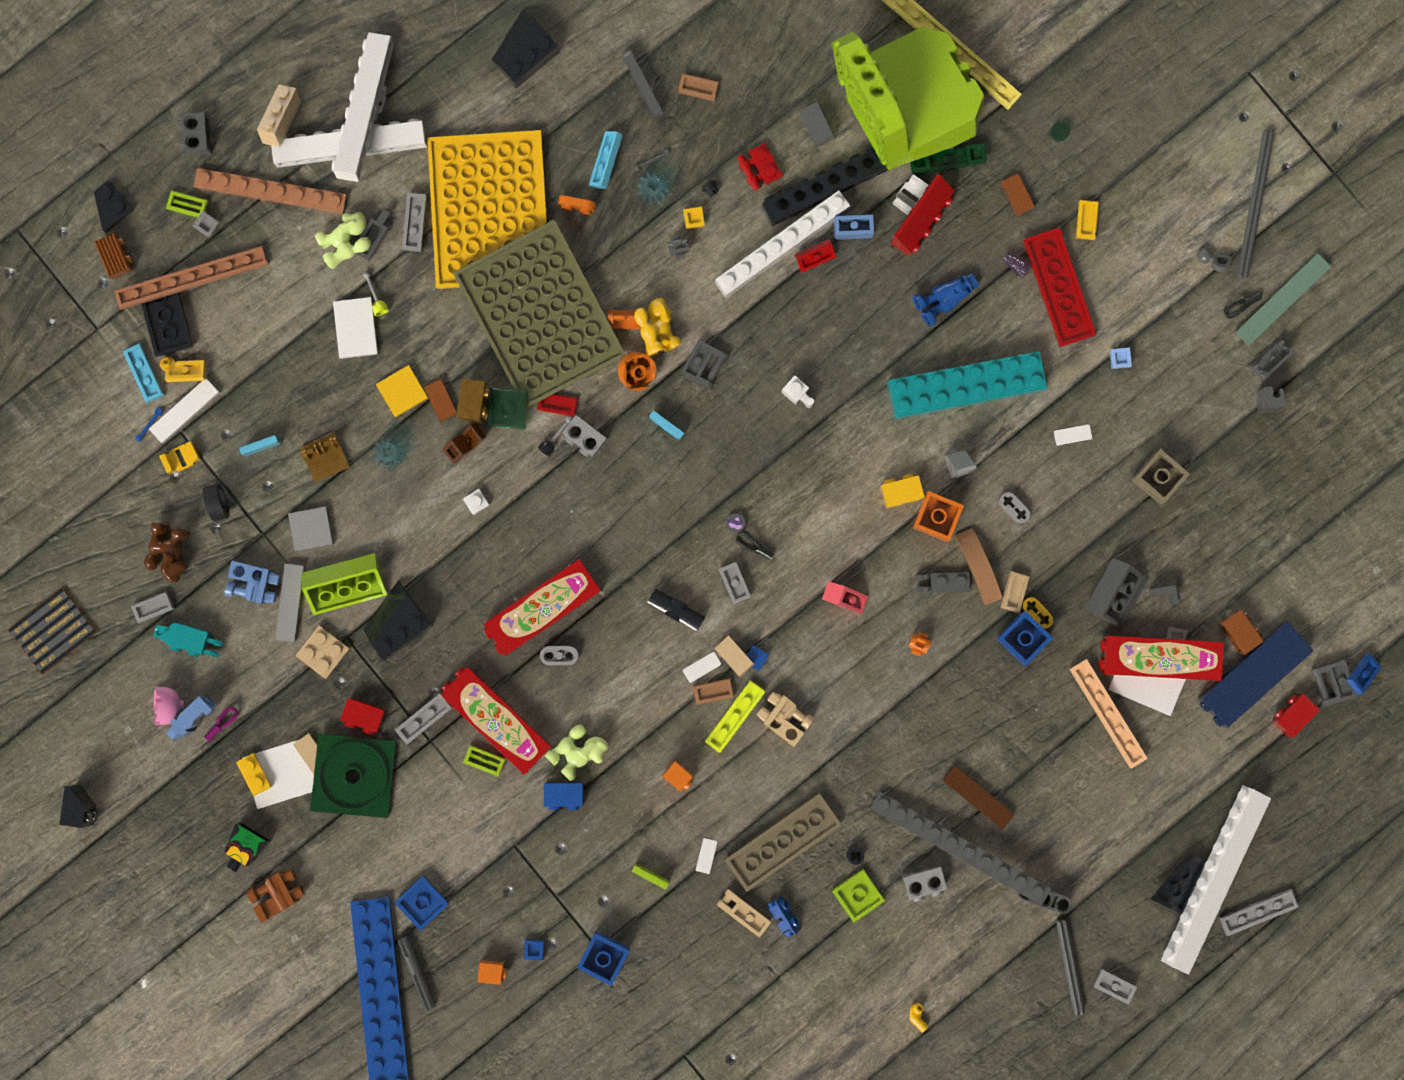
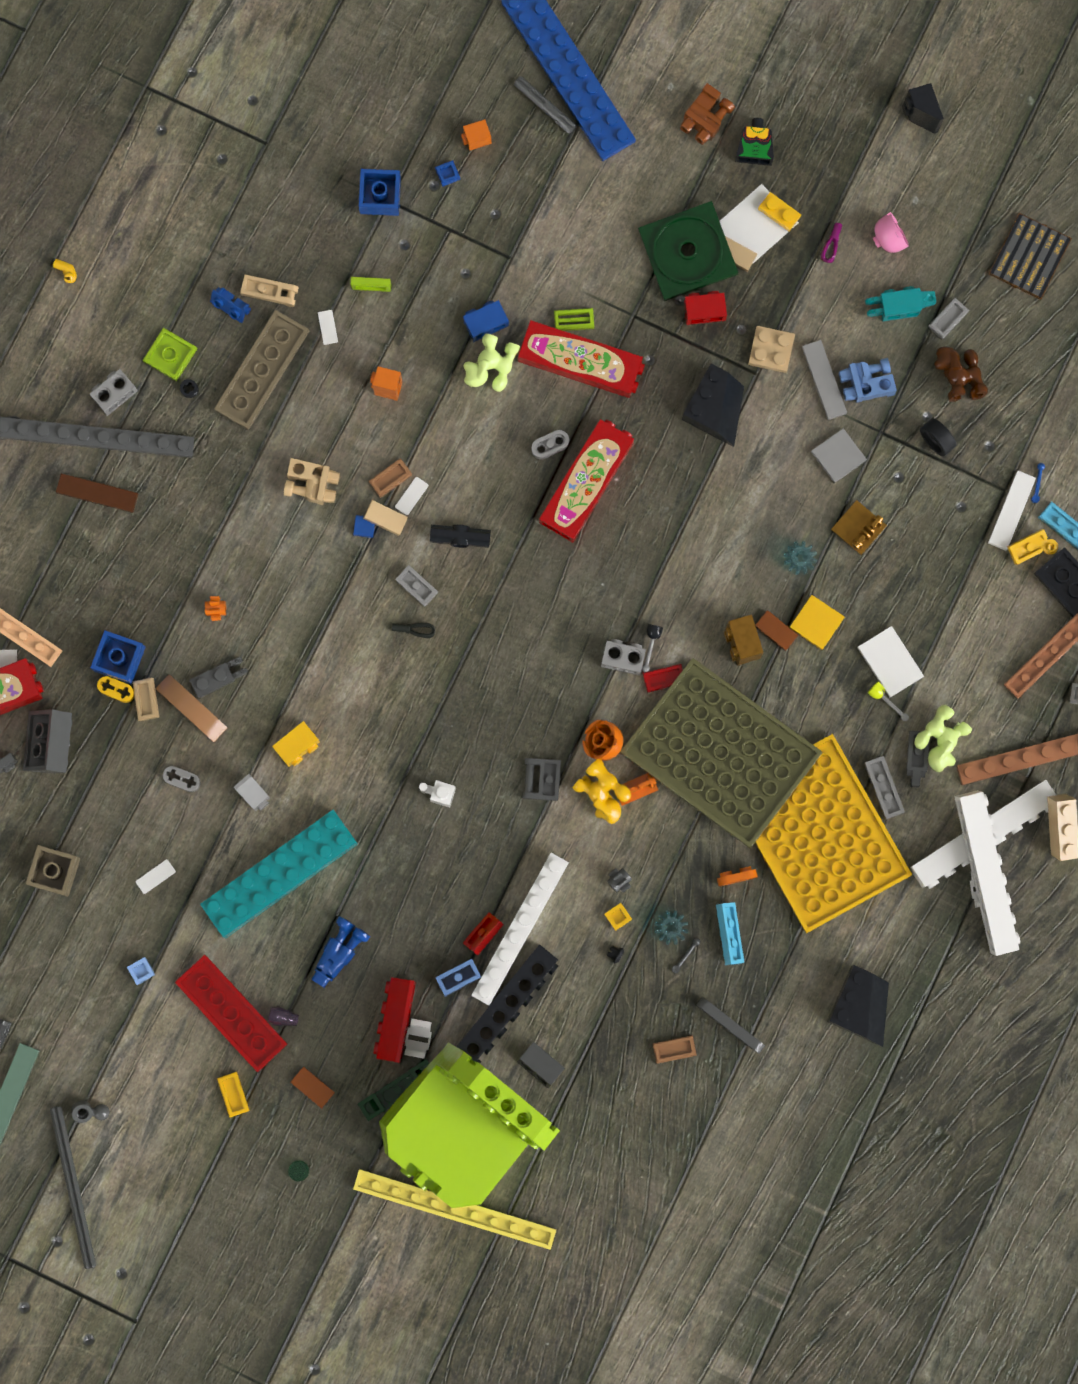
camera: 150 degrees right, 5 degrees down
yellow piece [159,441,201,474] -> none
medium blue hips [166,696,217,740] -> none
medium azure tile [239,435,281,456] -> none
lime slope [301,553,388,615] -> none
blue plate [394,875,450,931] -> none
light grey plate [395,693,452,745] -> none
reddish brown slope [442,422,486,464] -> none
white plate [463,489,490,515] -> none
clear green tile [488,388,528,430] -> none
medium azure tile [649,410,684,440] -> none
neon yellow tile [705,680,766,753] -> none
dark grey tile [726,513,745,533] -> none
red plate [737,143,783,191] -> none
coral slope [822,581,868,614] -> none
orange brick [912,491,964,542] -> none
pearl dark grey piece [1223,292,1262,319] -> none

